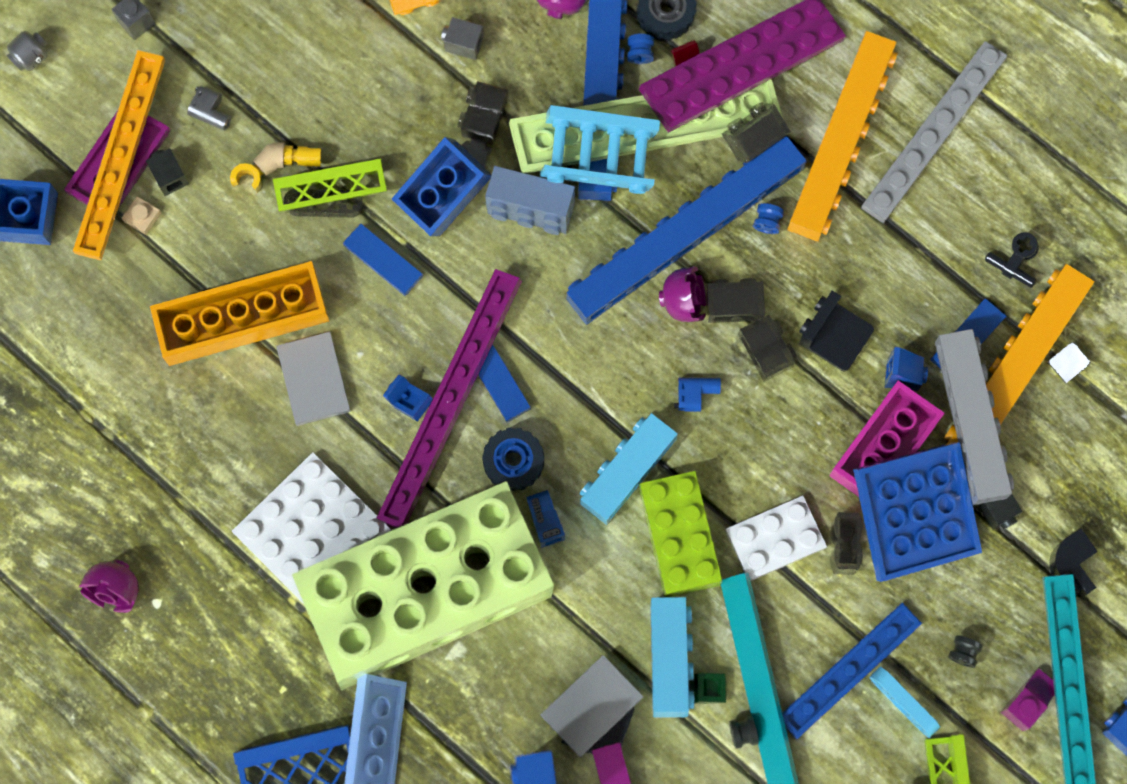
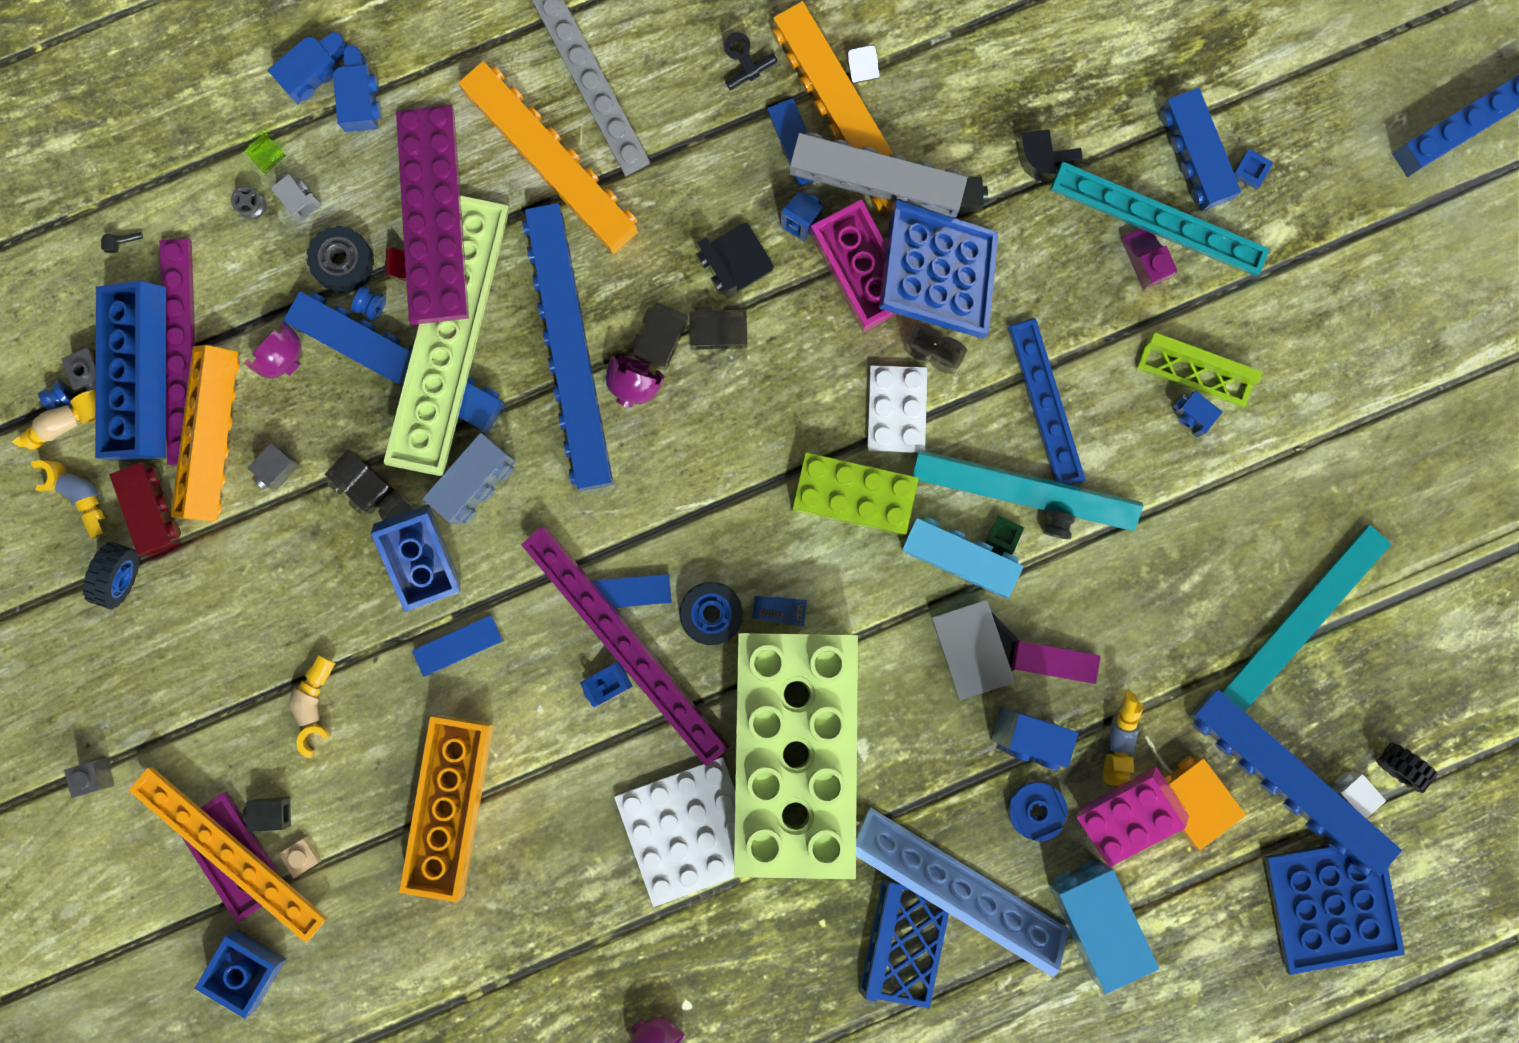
camera: 65 degrees left, 10 degrees up
flat silver head [7,31,48,71] -> none
flat silver piece [187,86,231,131] -> none
lime fence [273,159,387,212] -> none
light grey tile [276,332,351,426] -> none
clear smoke beam [283,189,364,218] -> none
medium azure fence [540,105,660,194] -> none
medium azure brick [580,413,678,525] -> none
blue piece [674,378,721,412] -> none
clear smoke brick [722,102,791,163] -> none
blue wheel [753,203,784,234] -> none
medium azure beam [869,667,940,738] -> none
pearl dark grey wheel [948,635,983,668] -> none

